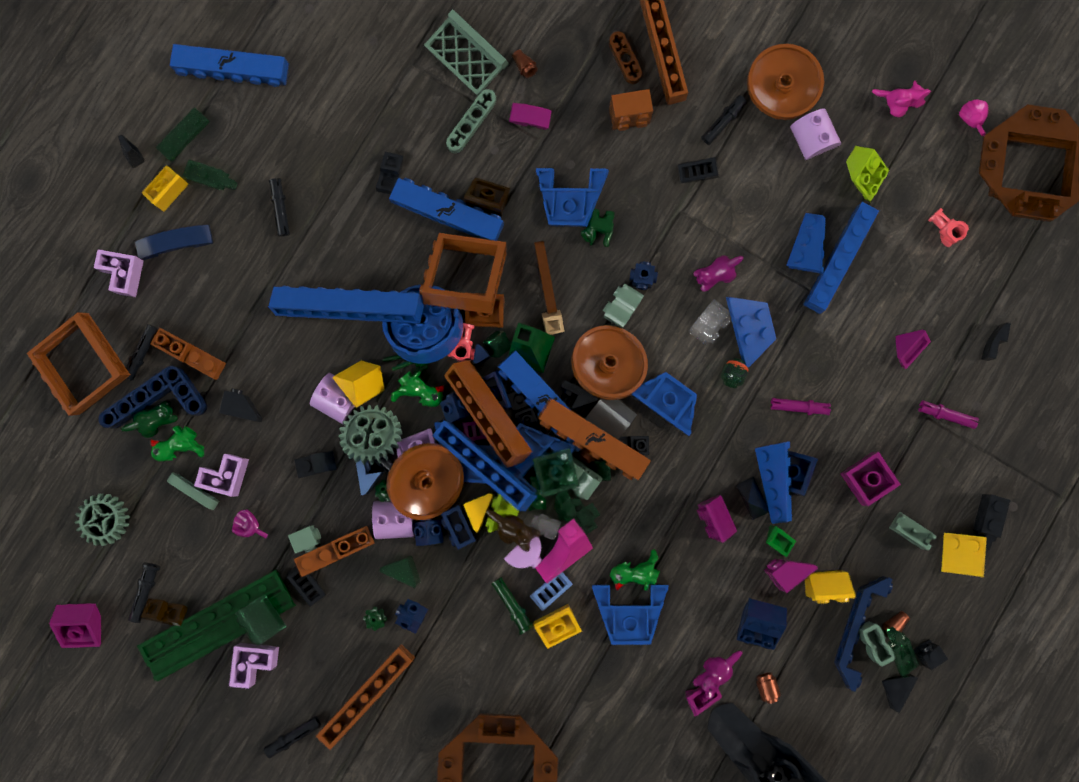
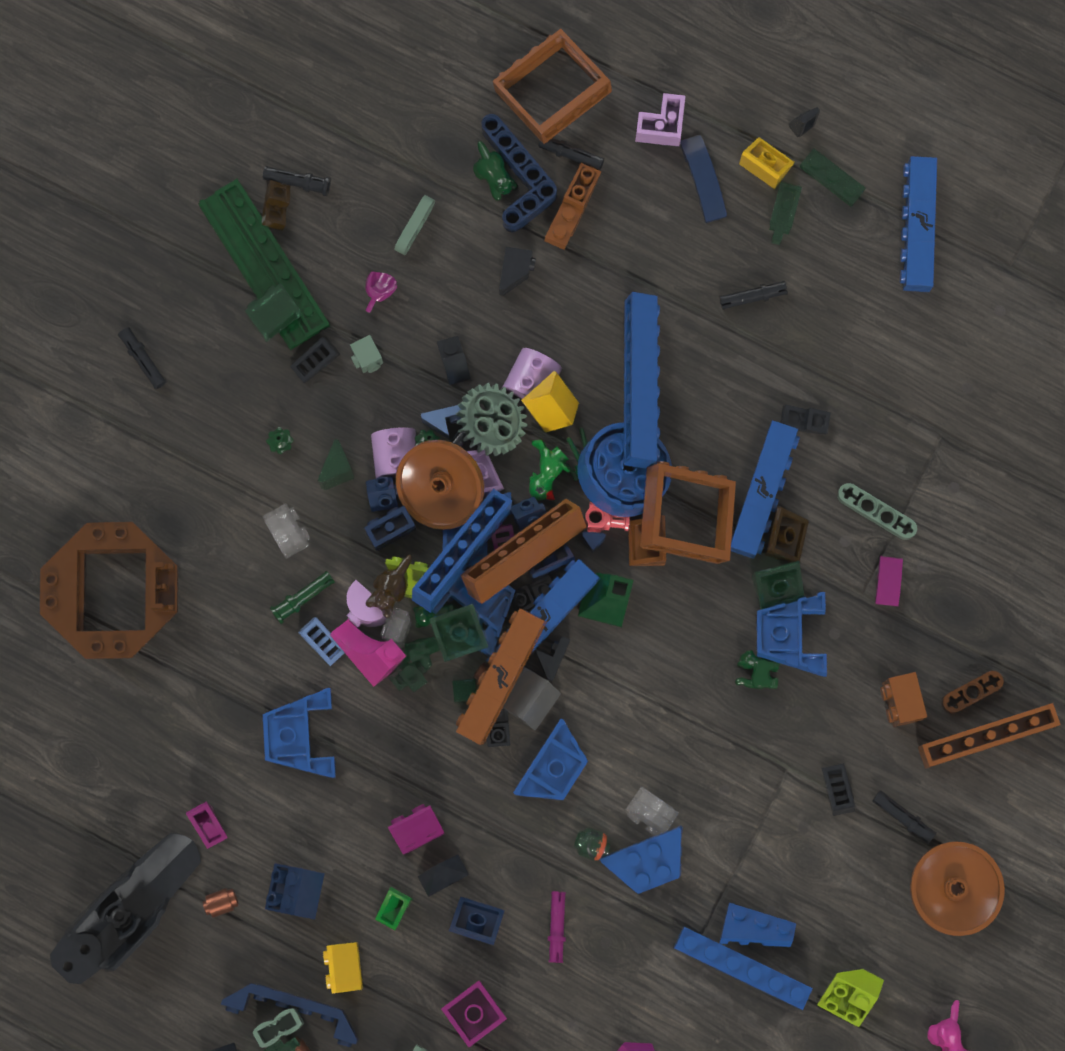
camera: 80 degrees right, 5 degrees down
magenta slope [49,603,101,648] -> none
sand green gear [74,494,130,546] -> none
green animal [151,425,204,461] -> none
lavender brick [194,454,249,497] -> none
lavender brick [229,643,279,688] -> none
dark orange slope [294,526,374,577] -> none
dark orange brick [316,644,415,750] -> none
dark blue brick [395,599,428,634] -> none
sand green fence [424,9,509,96] -> none
yellow slope [463,493,495,532] -> none
clear green slope [483,331,511,358] -> none
copper cone [512,49,538,78] -> none
yellow slope [533,604,582,649] -> none
reddish brown beam [534,241,557,314] -> none
tan slope [542,310,565,335] -> none
sand green brick [556,456,603,500] -> none
dark orange dish [571,325,648,400] -> none
sand green brick [603,284,644,329] -> none
green animal [610,549,660,591] -> none
dark blue brick [629,261,658,290] -> none
magenta animal [693,255,743,292] -> none
magenta animal [693,650,742,700] -> none
blue wing [755,441,792,524] -> none
magenta slope [764,559,818,593] -> none
lavender brick [790,109,841,160] -> none
none -> clear brick [263,504,310,558]
none -> clear green slope [752,561,804,610]

